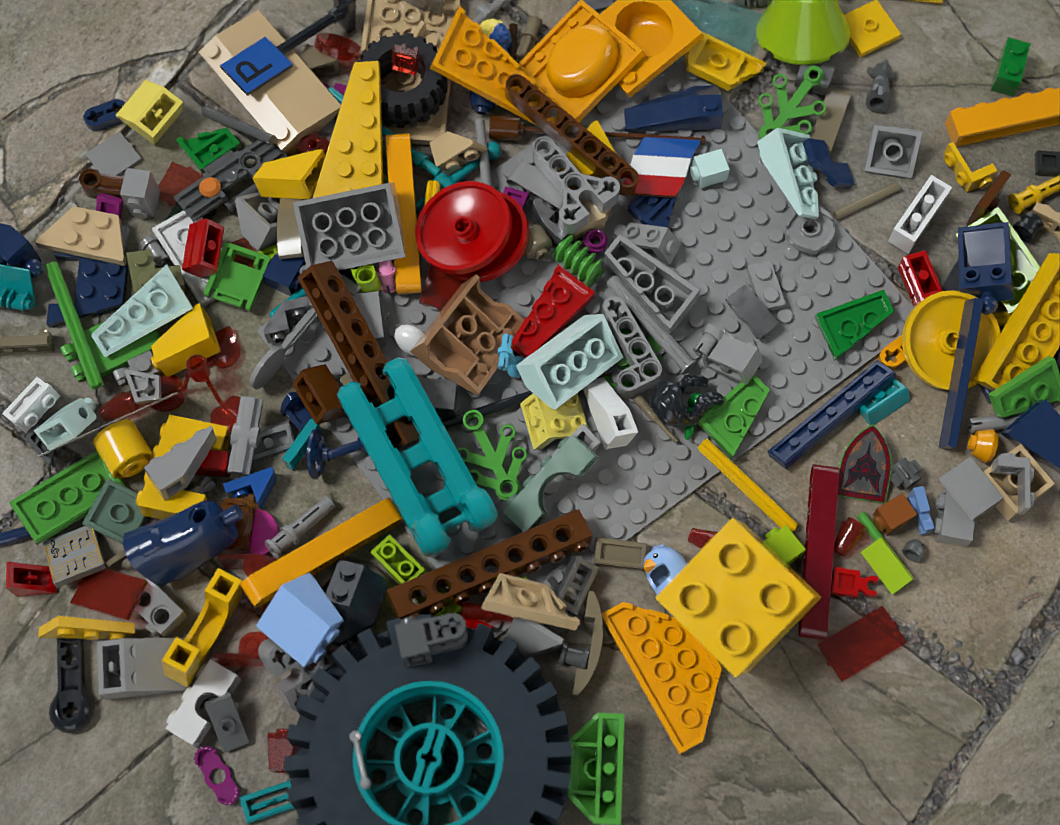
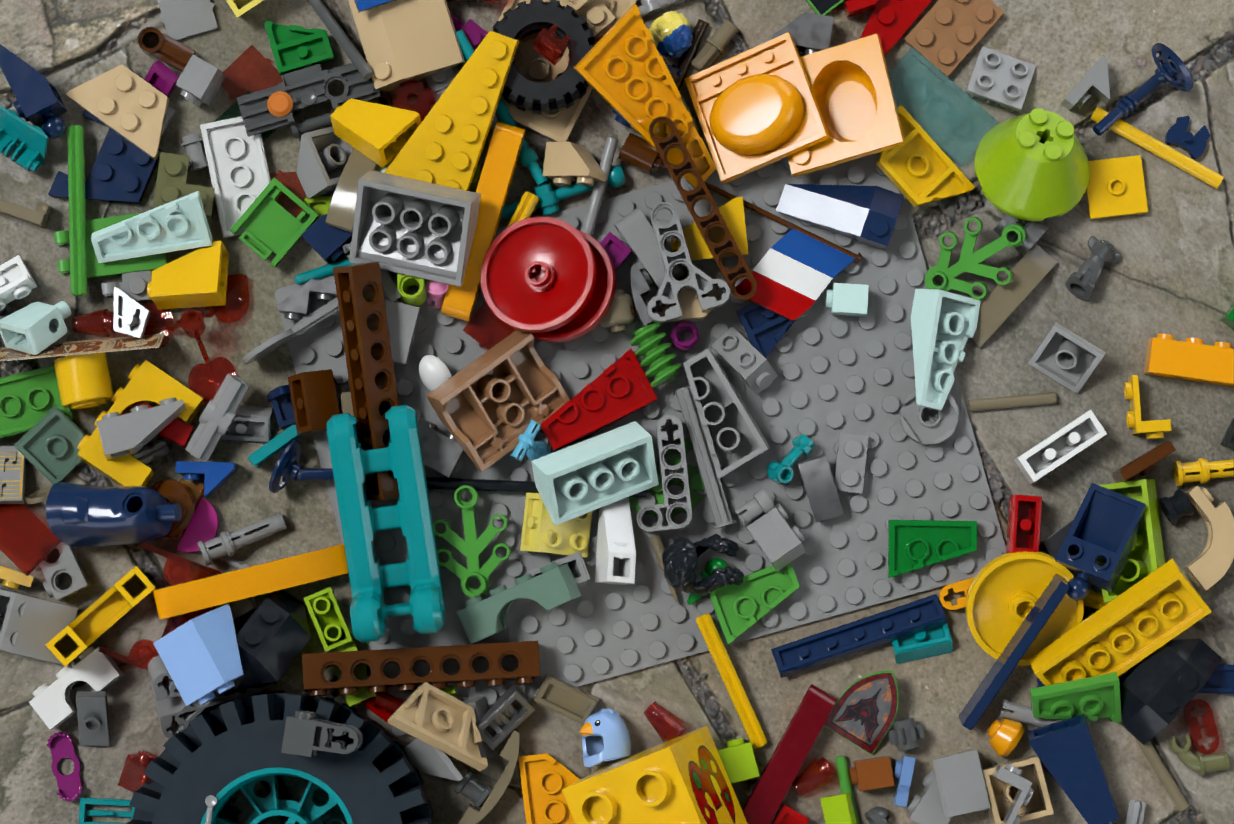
camera: 25 degrees right, 15 degrees up
red brick [182,219,225,278] -> none
dark blue tile [803,138,855,189] -> none
none -> teal bar [767,434,815,484]

